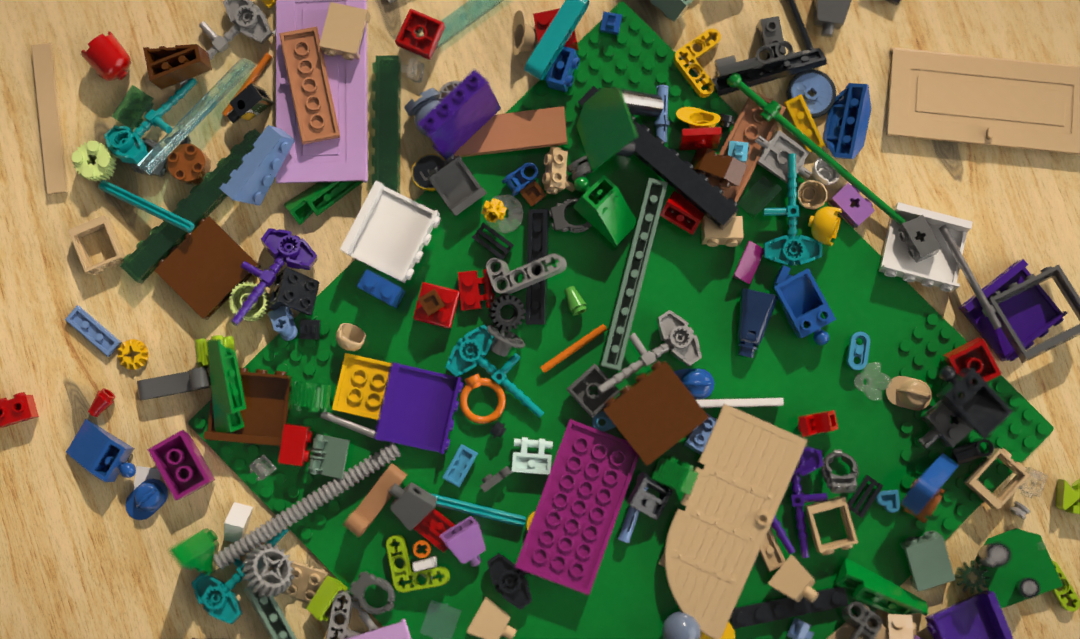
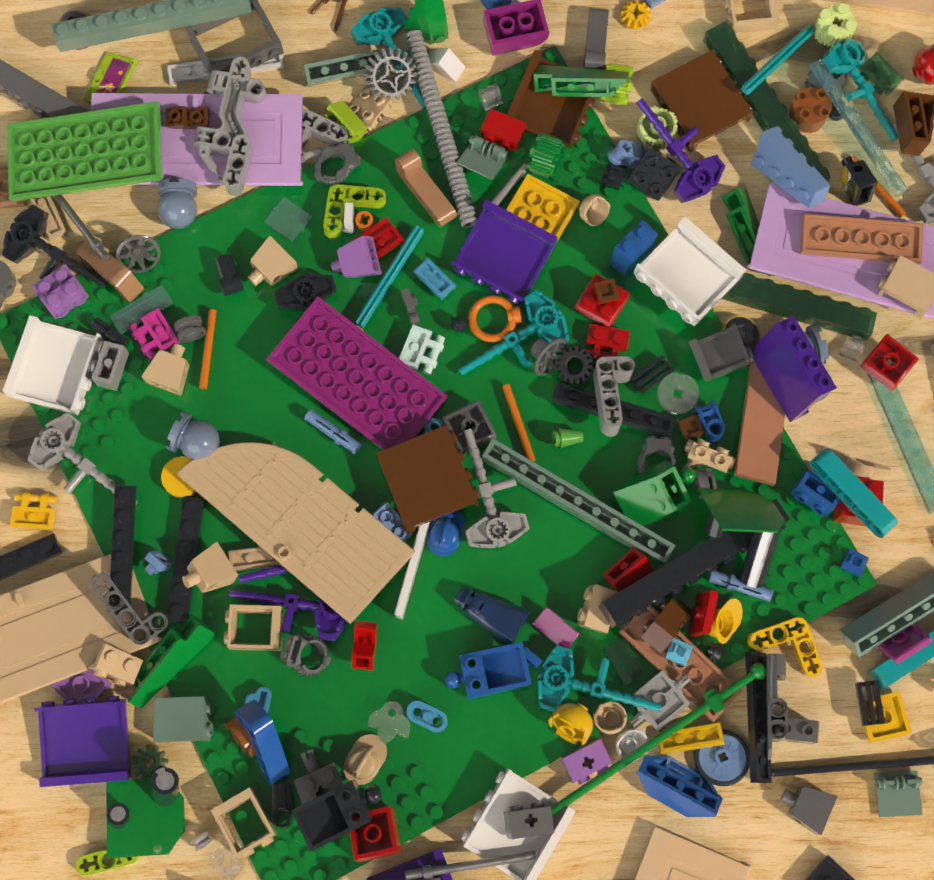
camera: 105 degrees right, 10 degrees down
dark grey torso [388,483,437,531] -> none
yellow gear [481,198,507,223] -> none
black plate [626,472,672,521] -> none
green brick [652,456,699,495] -> none
black tile [847,475,883,518] -> none

